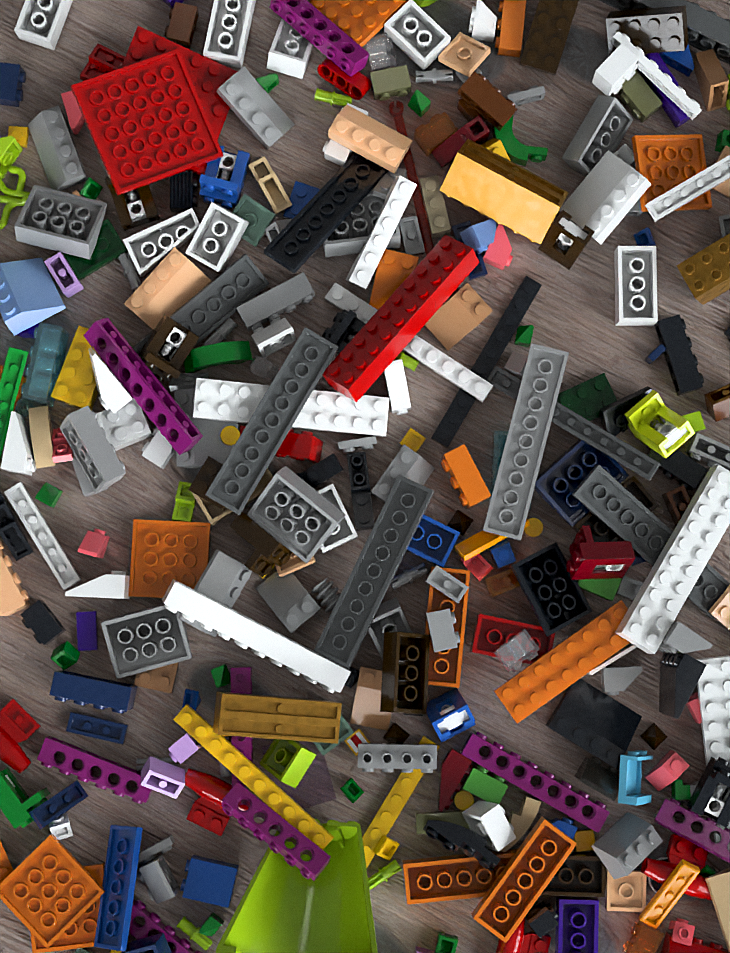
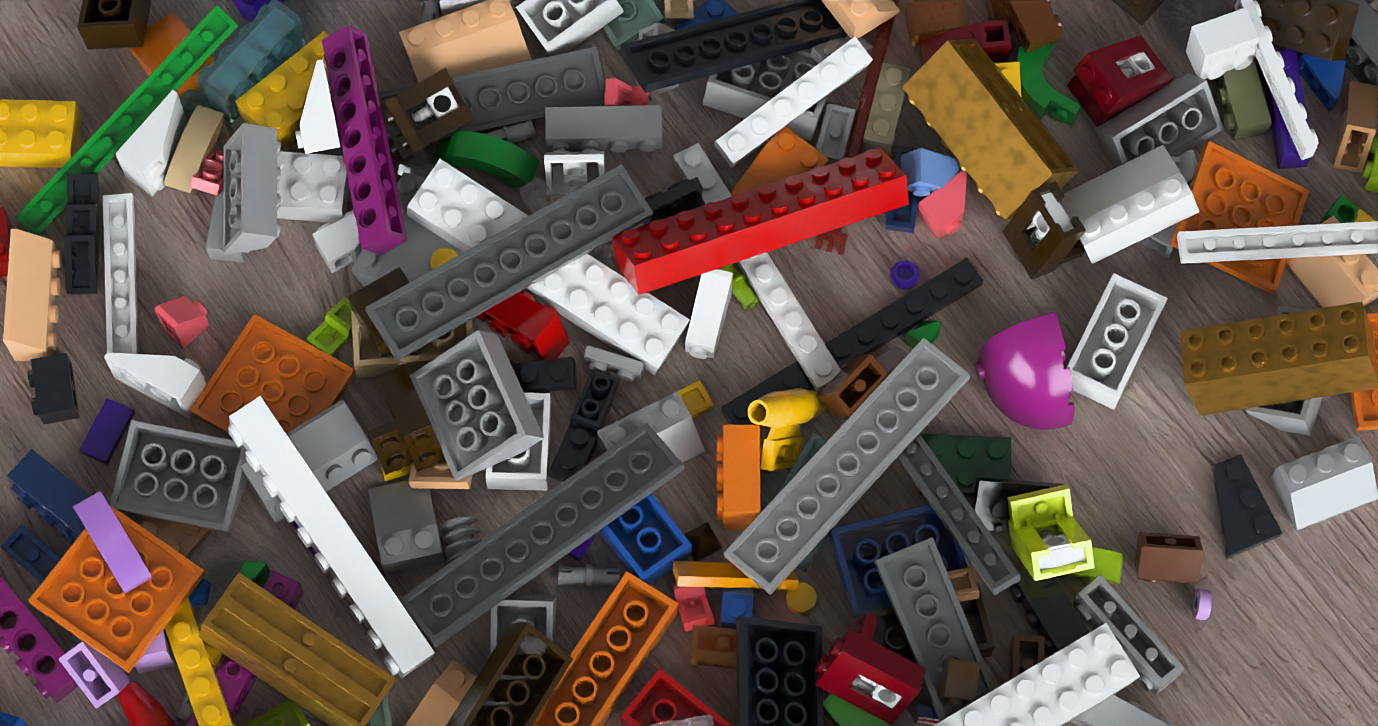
camera: 25 degrees right, 15 degrees down
green slope [35,482,63,508] -> none
green slope [50,641,80,670] -> none
black slope [345,666,360,689] -> none
medium nougat slope [424,283,493,351] -> none
light grey plate [425,565,469,604] -> none
light grey brick [426,608,460,652] -> none
light grey plate [506,85,546,106] -> none
blue slope [633,227,656,246] -> none
dark blue tile [645,344,666,365] -> none
black brick [654,315,704,396] -> none
none -> orange plate [28,504,206,673]
none -> medium lavender slope [73,491,152,593]
none -> coral bracket [604,78,649,106]
none -> yellow plate [748,388,826,471]
none -> reddish brown brick [817,354,889,418]
none -> dark purple plate [890,261,919,290]
none -> dark brown brick [939,659,980,707]
none -> medium nougat tile [947,567,979,602]
none -> magenta brick [974,312,1074,430]
none -> dark red brick [1067,35,1174,127]

